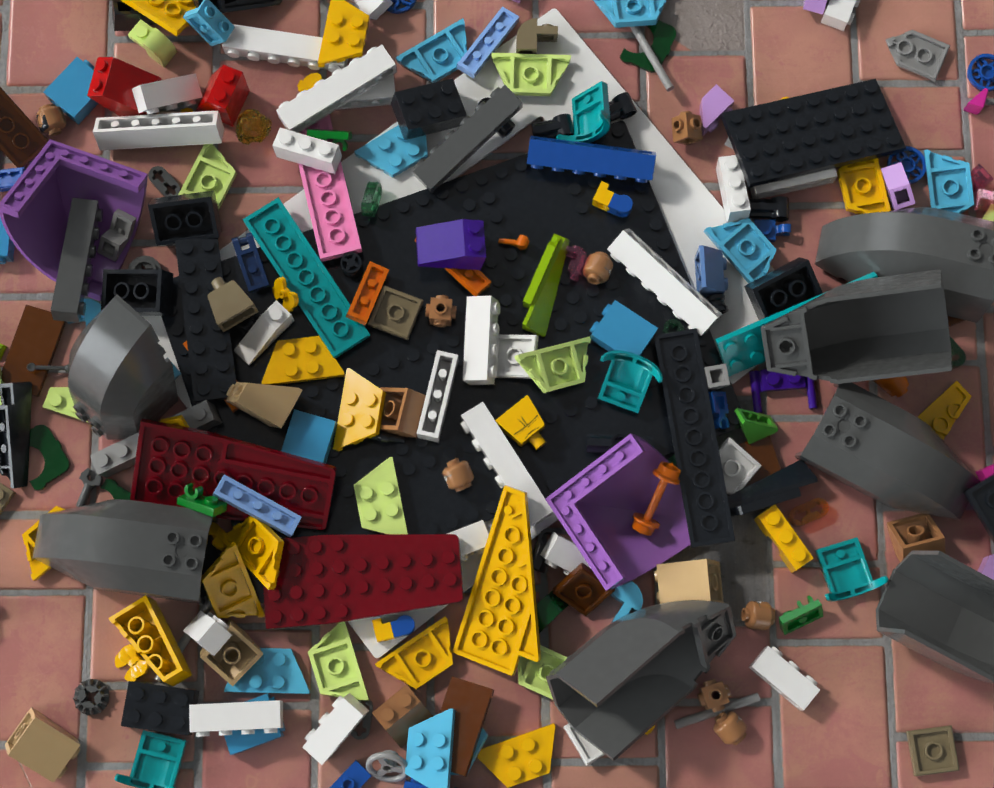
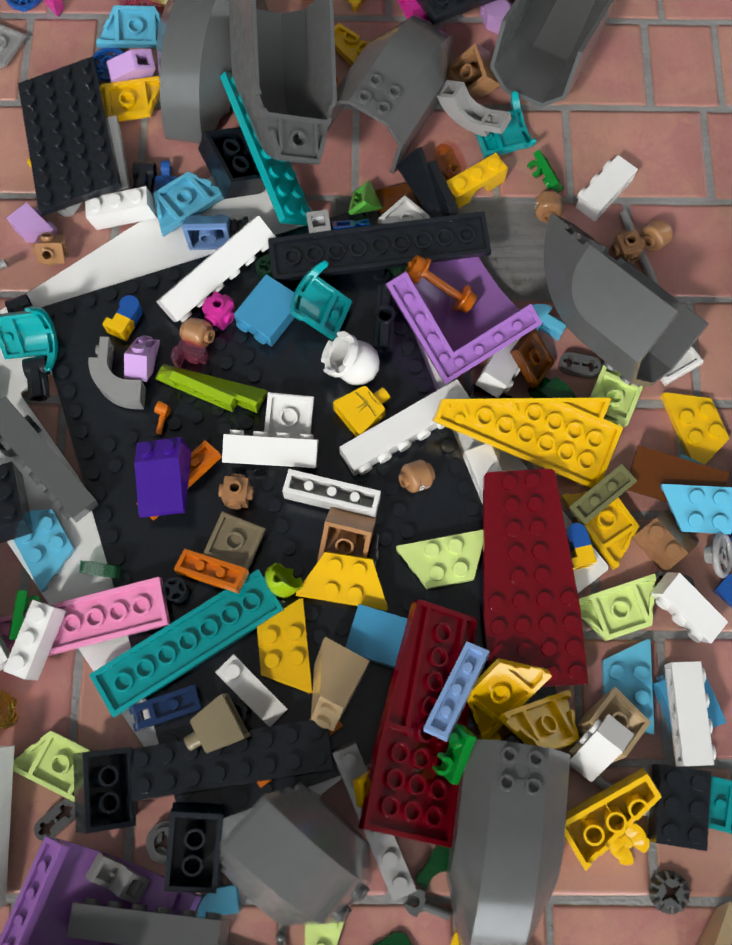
camera: 90 degrees left, 5 degrees down
yellow piece [272,276,299,312] -> none
yellowish green wing [514,336,591,393] -> none
blue brick [527,136,656,183] -> none
tan slope [654,559,724,604] -> none
dark purple plate [749,369,818,413] -> none
dark tan plate [906,725,960,776] -> none
none -> light grey arch [88,337,146,409]
none -> lavender slope [124,336,159,382]
none -> dark pink brick [202,291,236,331]
none -> lime hair [265,563,303,598]
none -> white tile [321,331,380,386]
none -> light grey arch [437,80,512,137]
none -> dark grey beam [558,352,602,379]
none -> olive plate [568,464,637,526]

